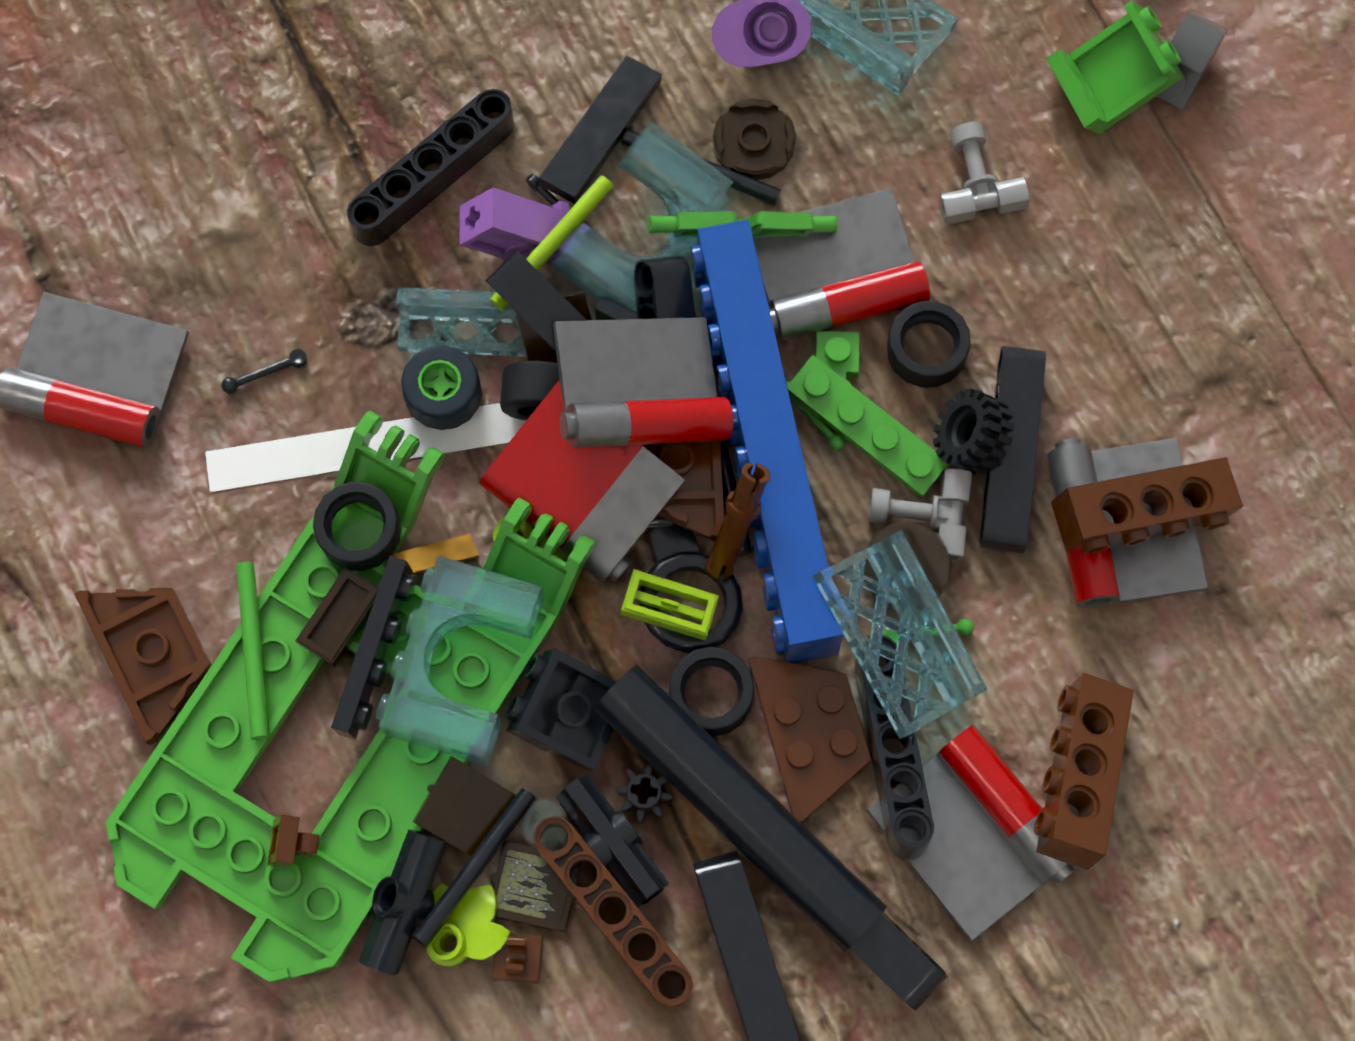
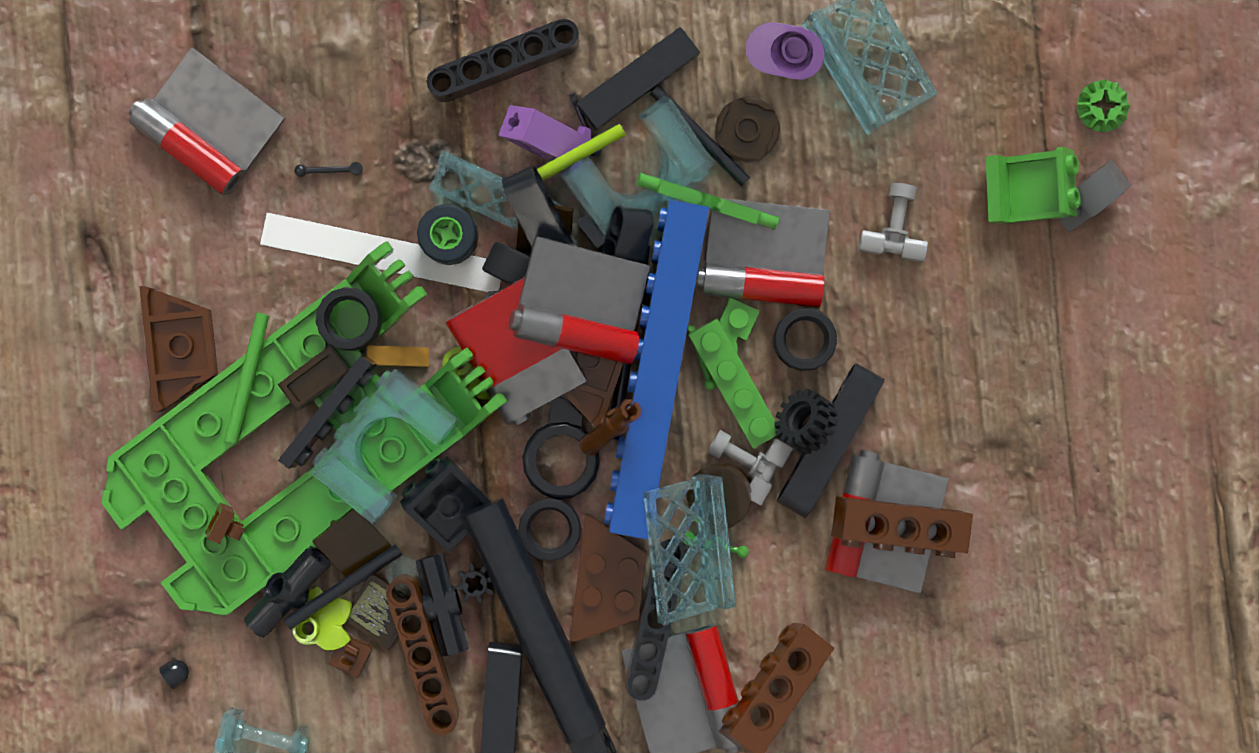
camera: 20 degrees right, 15 degrees up
lime tile [620,569,719,641] -> none

